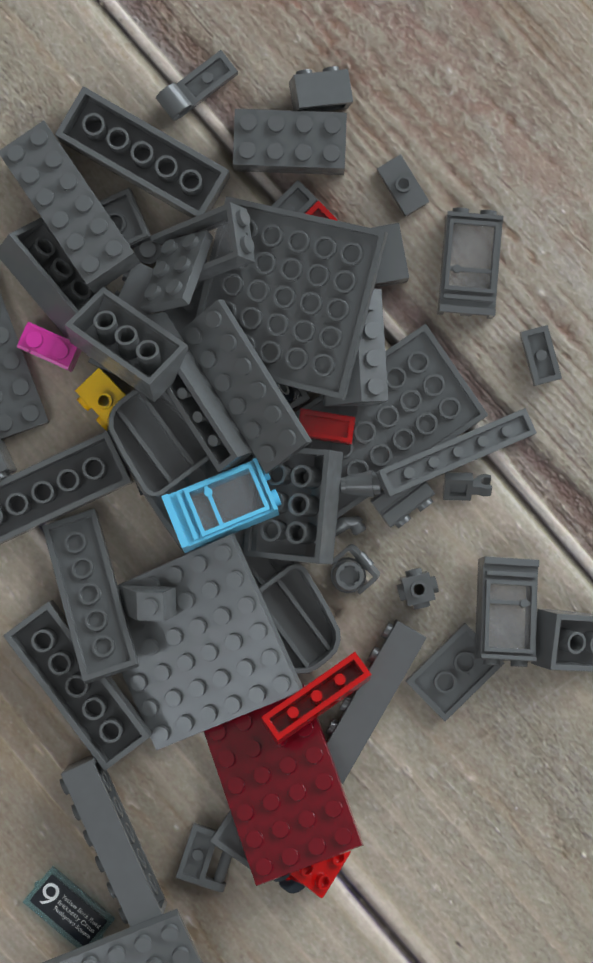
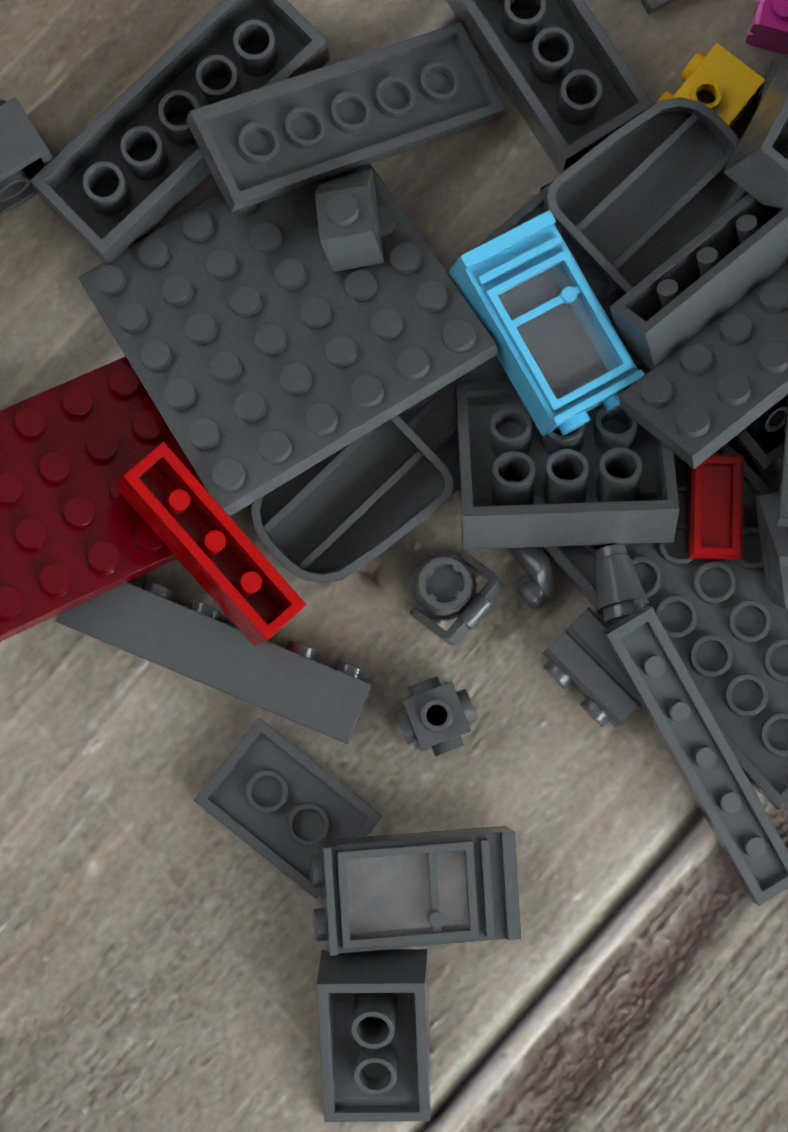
camera: 85 degrees right, 5 degrees down
dark grey plate [443,472,492,501] -> none

